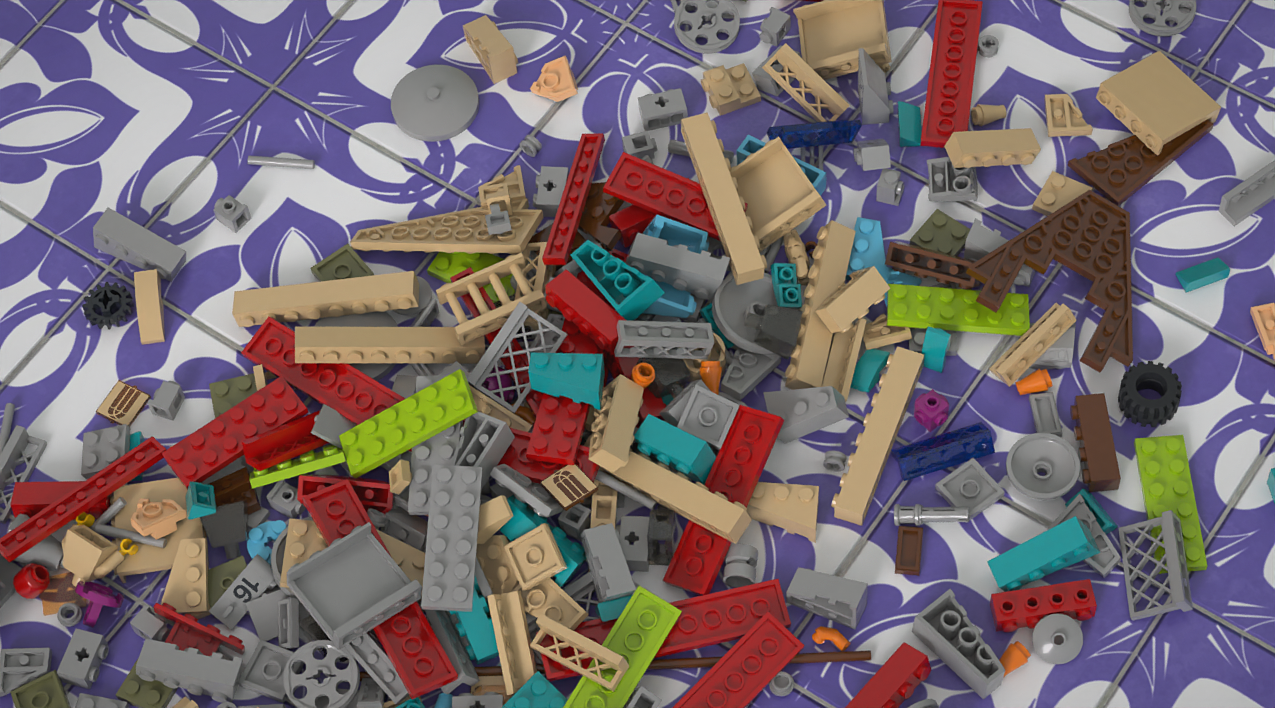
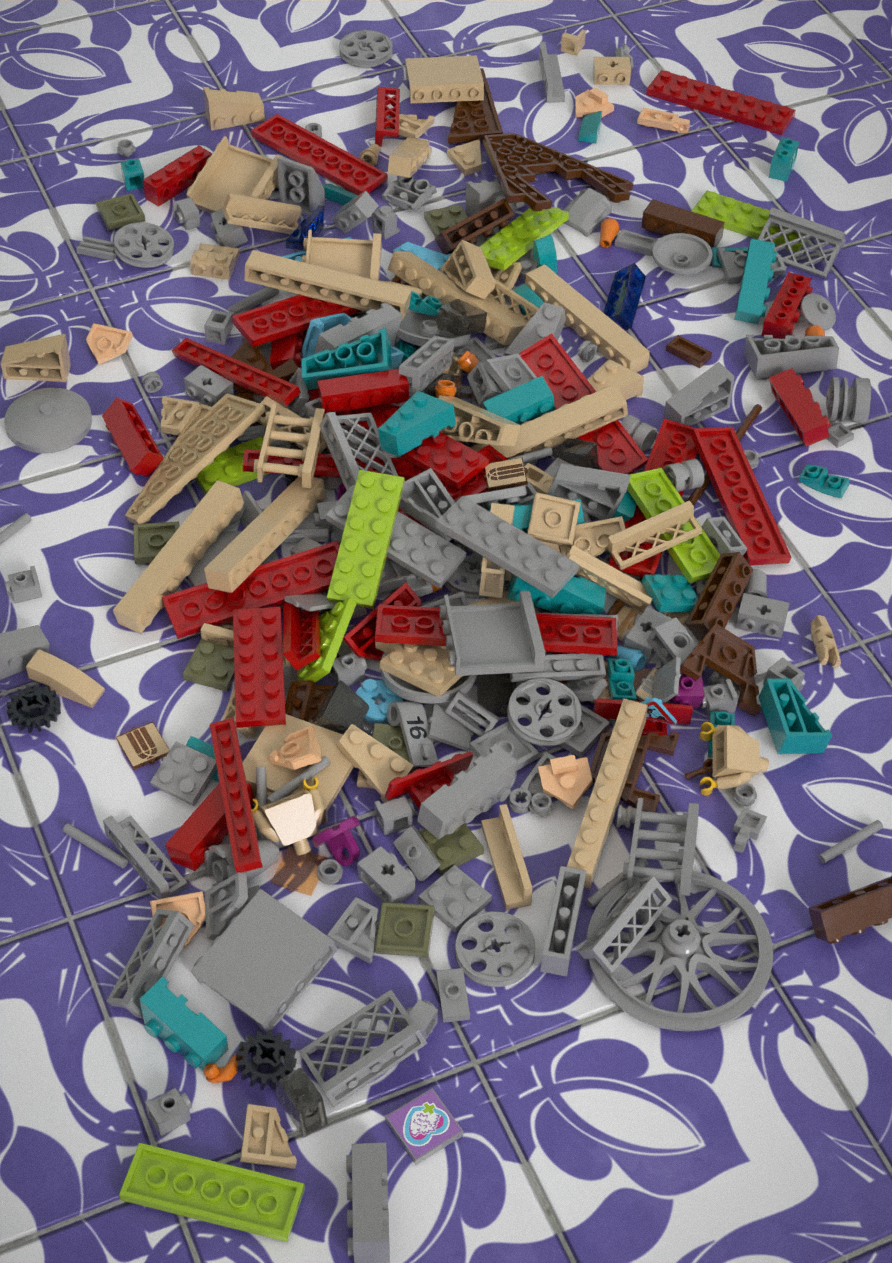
camera: 65 degrees left, 10 degrees down
red head [13,563,50,599] -> none
light grey brick [147,381,185,420] -> none
teal slope [185,481,216,520] -> none
tan plate [389,460,412,494] -> none
light grey plate [485,203,512,235] -> none
tan panel [486,183,513,215] -> none
light grey brick [638,88,688,131] -> none
orange arm [812,626,850,651] -> none
light grey pin [894,504,970,526] -> none
magenta brick [914,389,949,432] -> none
light grey plate [935,458,1005,523] -> none
tan fence [989,303,1077,387] -> none
black tyre [1118,361,1182,427] -> none
none -> red brick [102,397,164,477]
none -> red fence [375,86,400,147]
none -> light grey plate [393,826,441,882]
none -> light nougat plate [575,87,614,118]
none -> light grey wheel [663,459,704,492]

